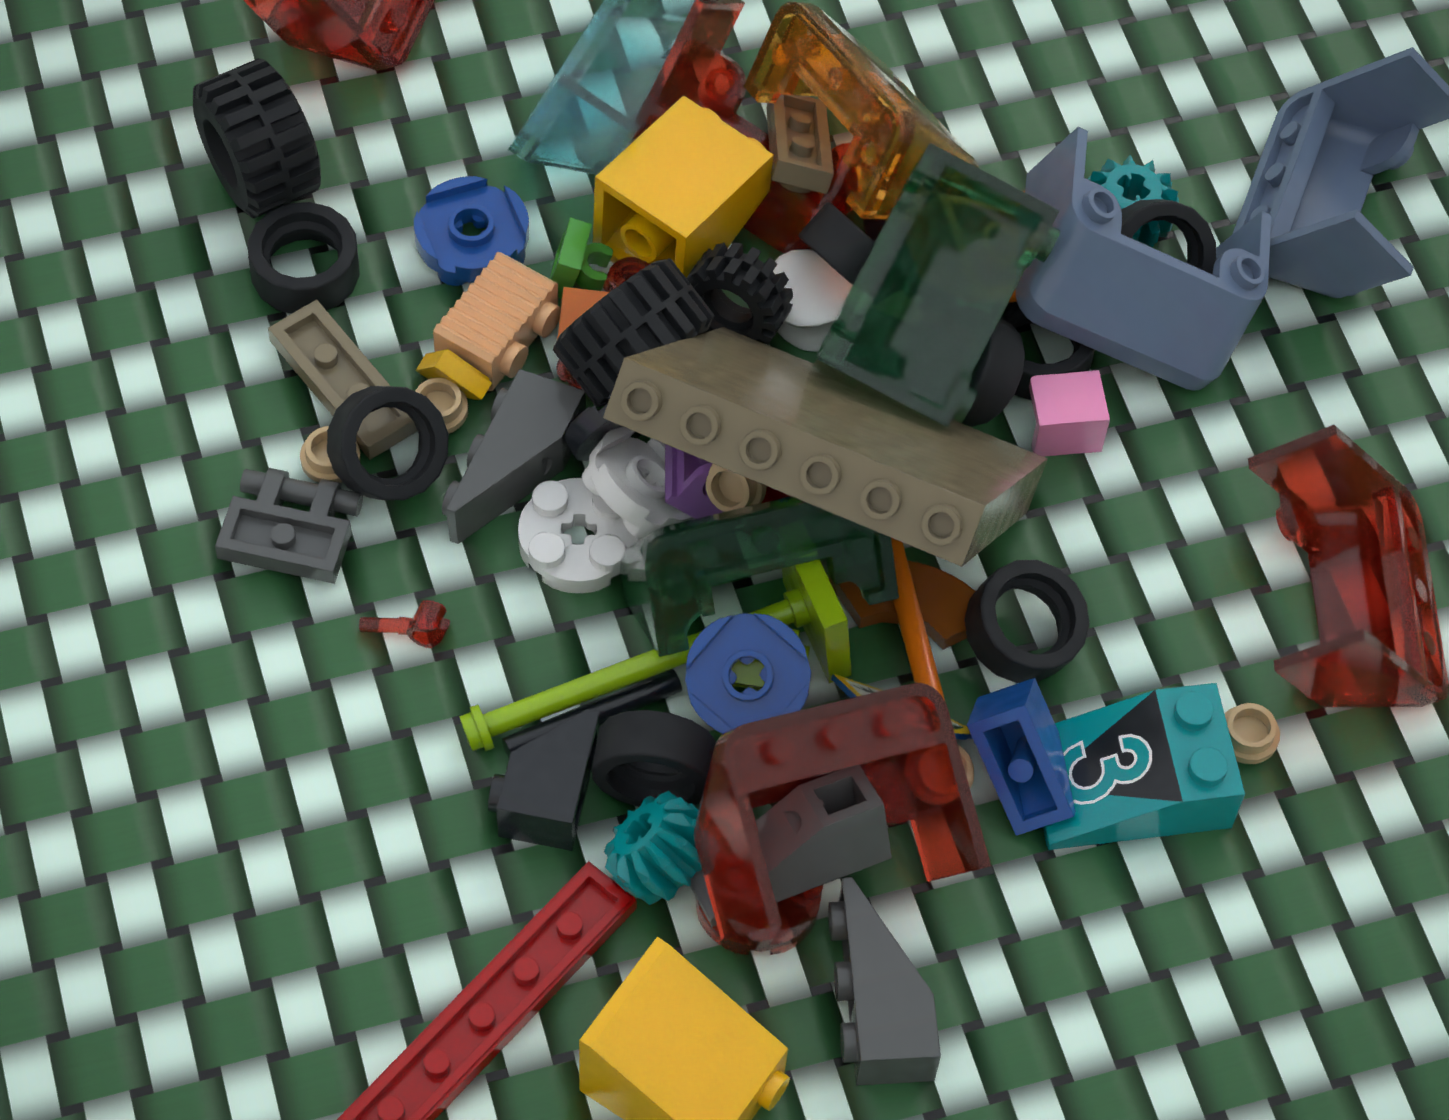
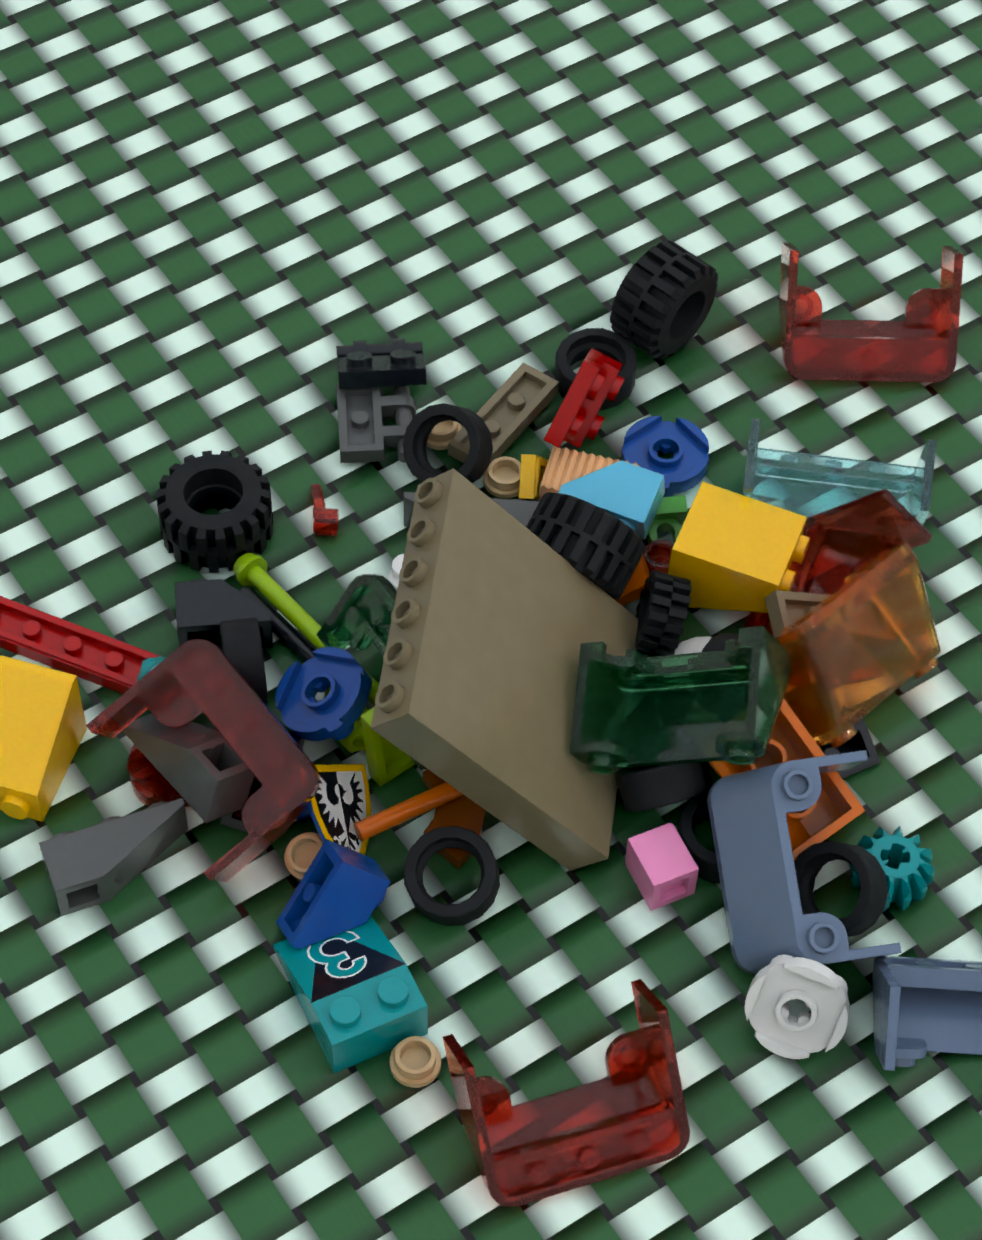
camera: 75 degrees right, 5 degrees down
none -> black tyre [156,450,273,573]
none -> black plate [336,338,427,389]
none -> red plate [543,348,625,448]
none -> medium azure slope [558,460,665,540]
none -> white plate [745,954,850,1059]

